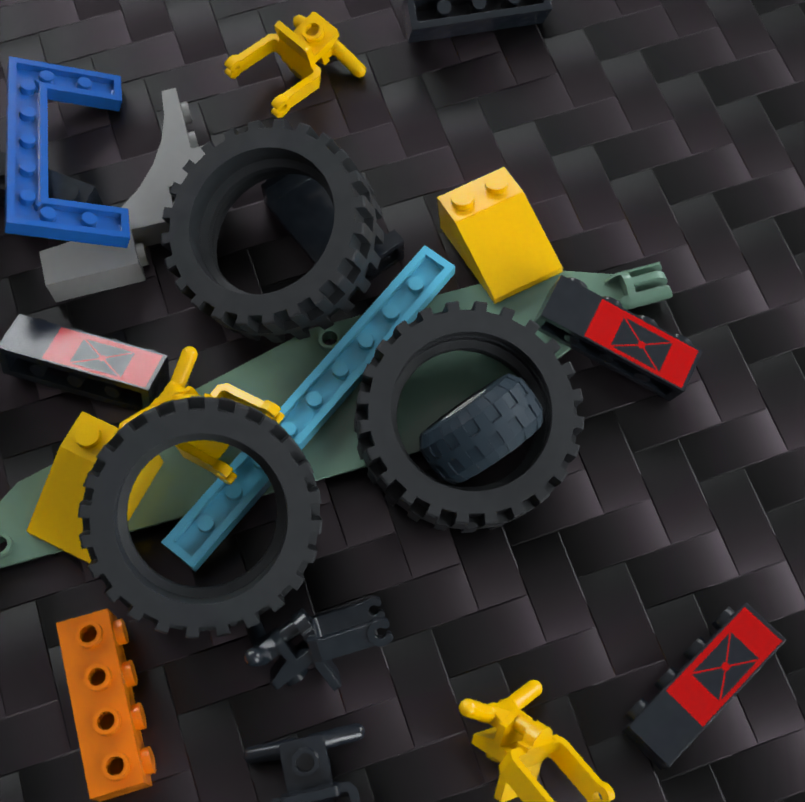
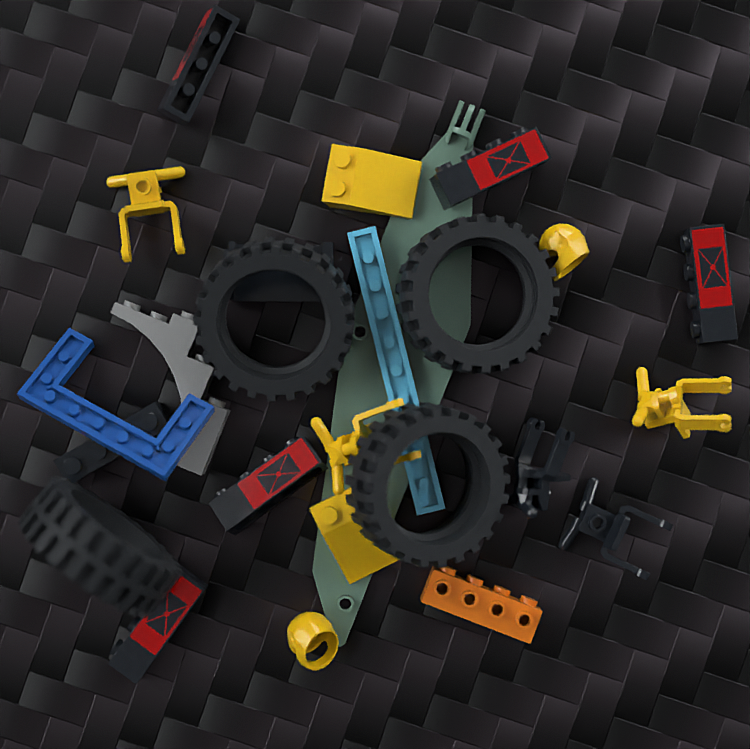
camera: 50 degrees left, 20 degrees up
black wheel [419,373,543,485] -> none
none -> yellow helmet [538,224,589,281]

